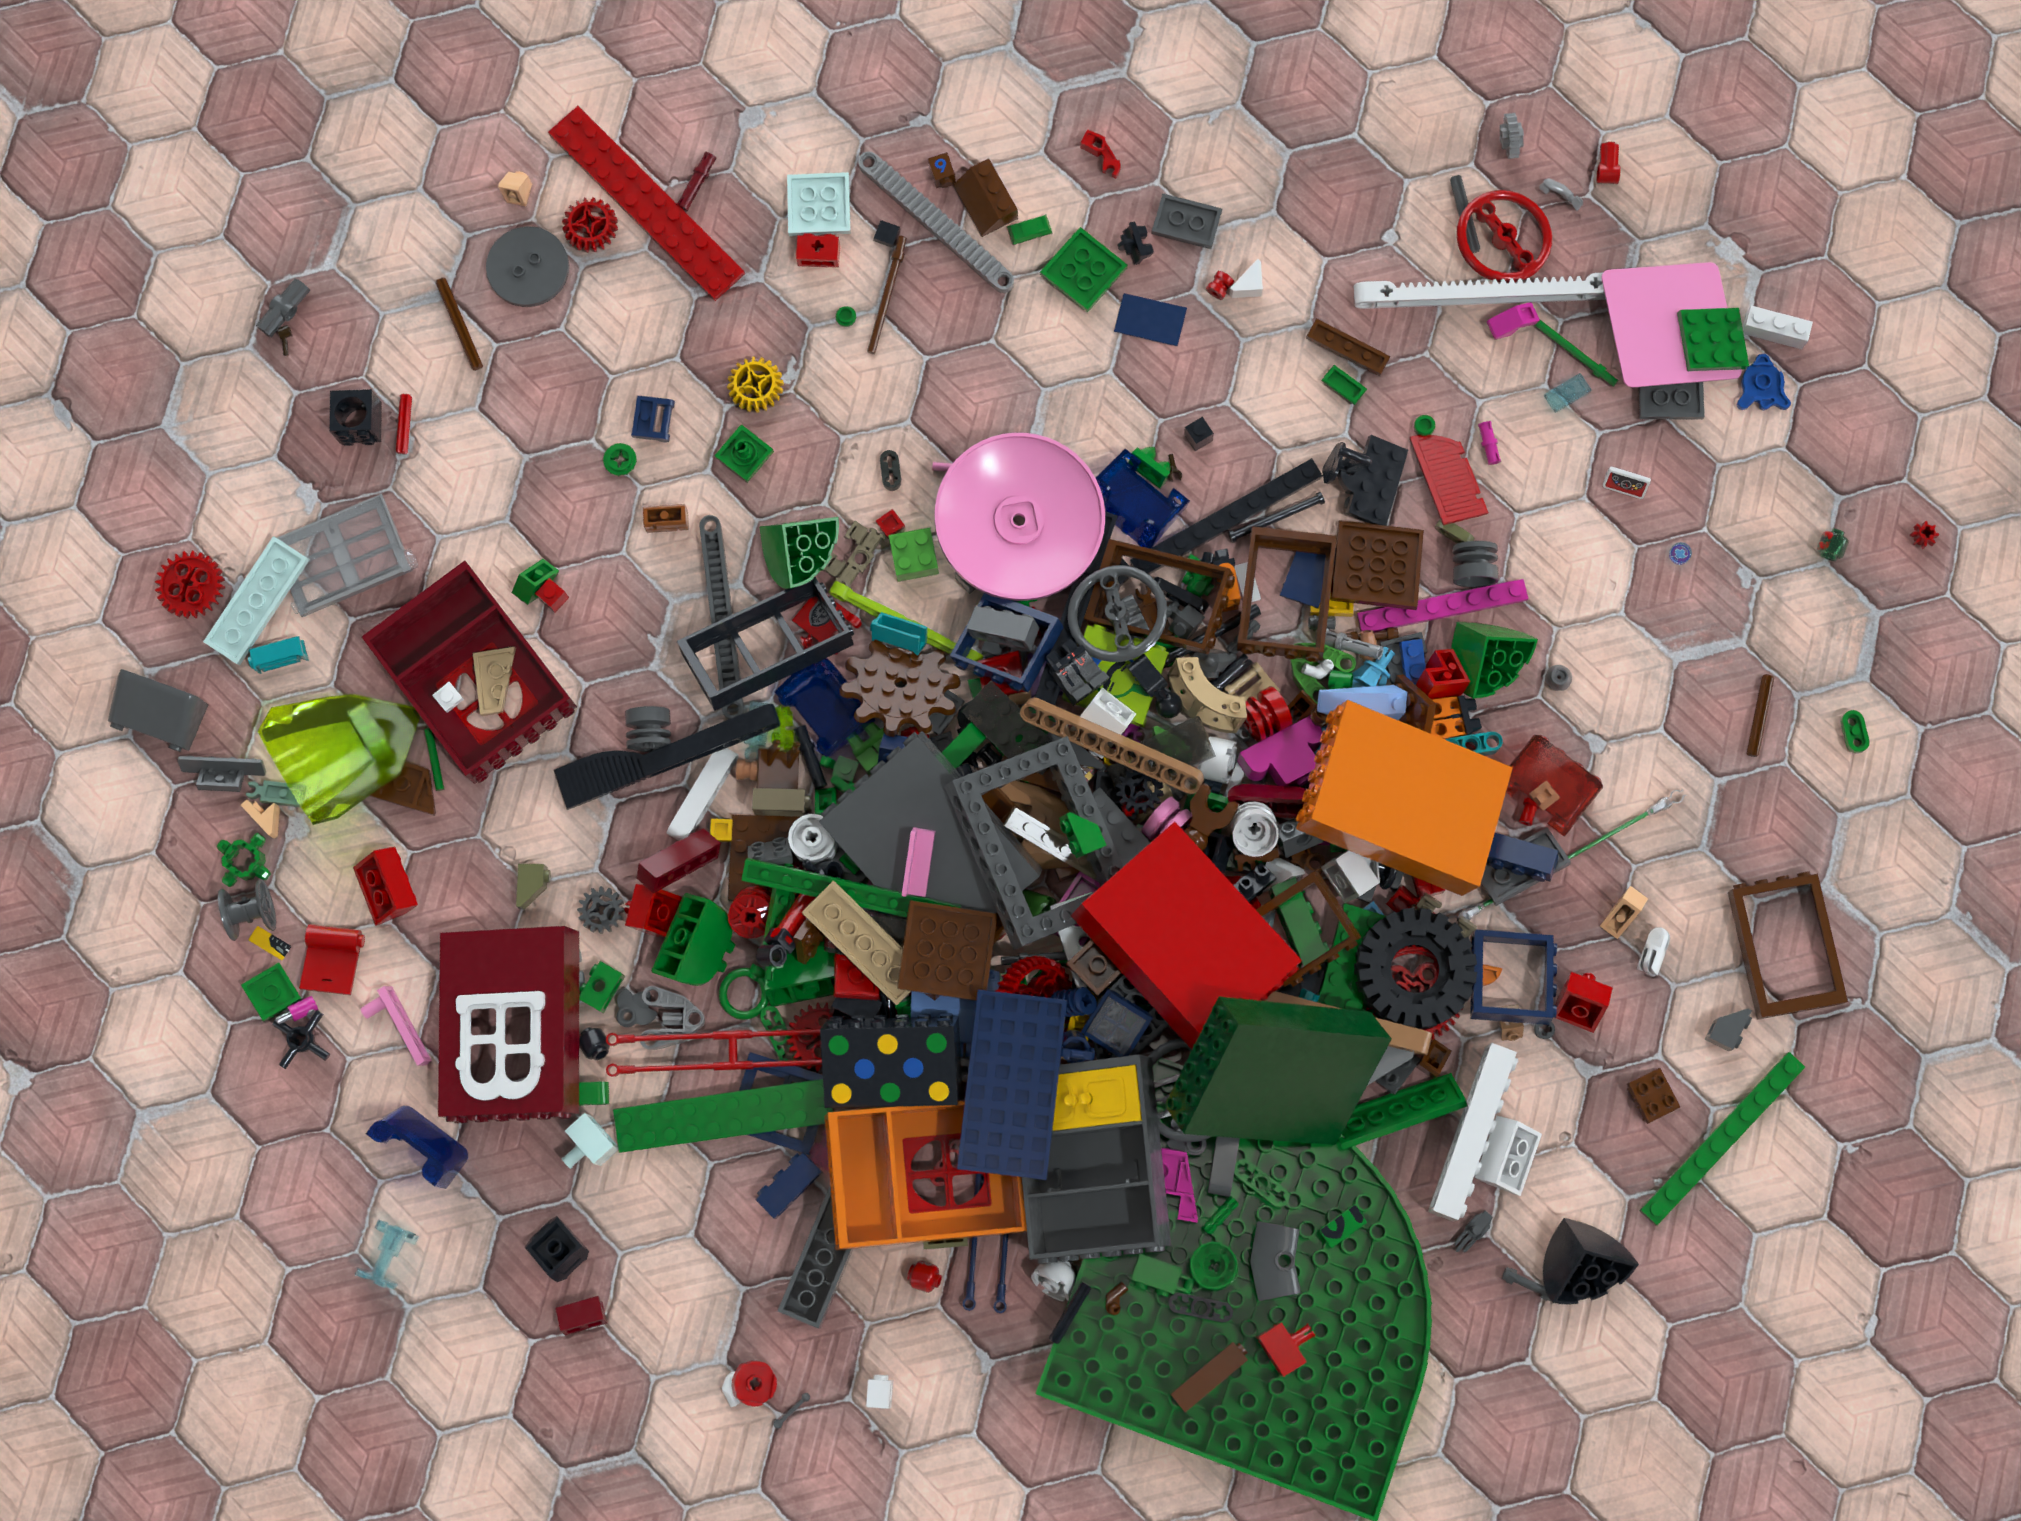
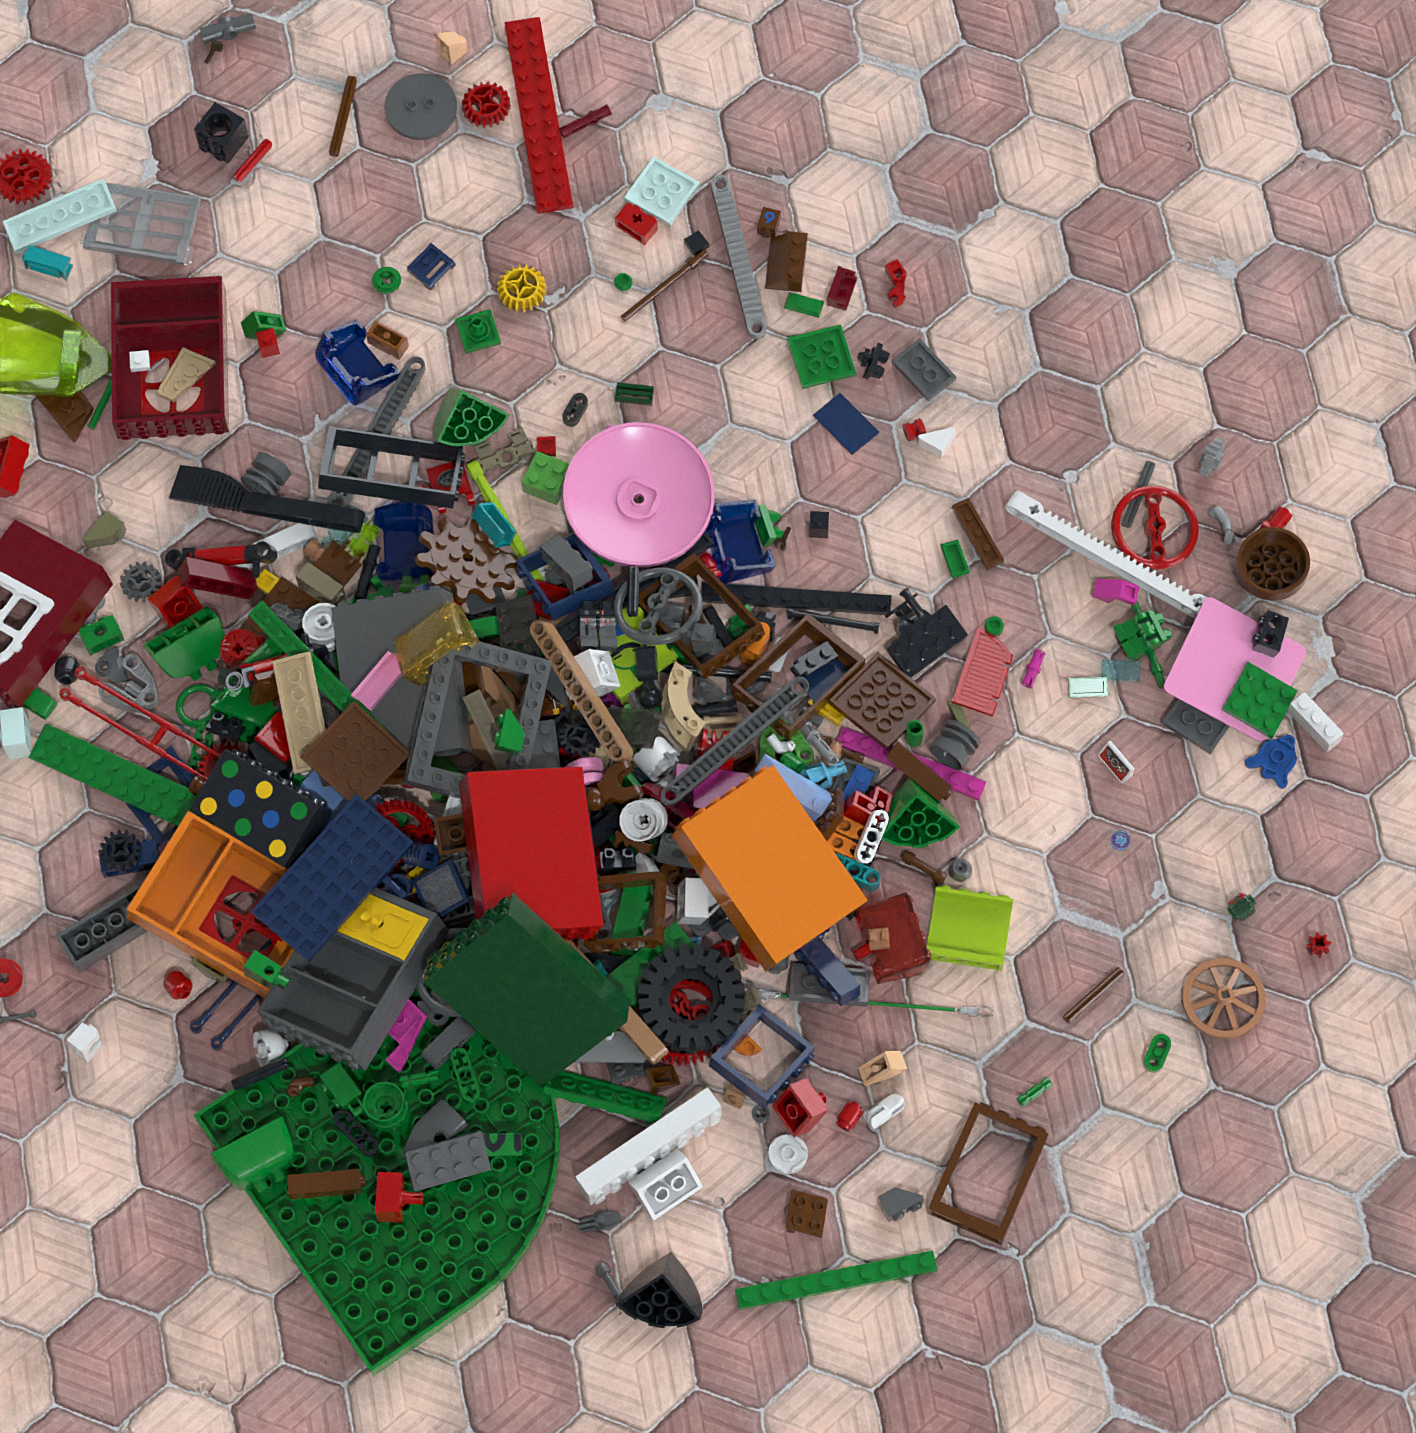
camera: 30 degrees right, 10 degrees down
none -> black gear [99,829,143,872]
none -> piece [165,541,278,578]
none -> reddish brown wheel [189,776,206,795]
none -> black hips [206,711,246,743]
none -> green hips [210,1117,296,1194]
none -> green torso [244,950,290,990]
none -> clear blue windscreen [315,320,400,406]
none -> clear yellow windscreen [394,602,479,686]
none -> dark grey plate [404,1130,491,1192]
none -> dark green tile [615,382,654,406]
none -> black axle [627,566,639,617]
none -> dark grey gear [660,677,809,806]
none -> dark grey brick [680,623,716,653]
none -> red bar [699,553,722,578]
none -> white tile [768,1134,808,1174]
none -> hinge [790,641,838,678]
none -> dark red hinge [827,266,857,311]
none -> red brick [836,1101,863,1132]
none -> white beam [854,810,889,863]
none -> reddish brown brick [886,743,953,802]
none -> reddish brown bar [901,850,947,885]
none -> green piece [906,720,924,747]
none -> lime panel [925,886,1013,971]
none -> green axle [1017,1077,1052,1107]
none -> tile [1068,677,1108,697]
none -> green hips [1113,610,1172,662]
none -> nougat wheel [1182,958,1266,1039]
none -> reddish brown wheel [1236,527,1310,601]
none -> black brick [1252,610,1289,658]

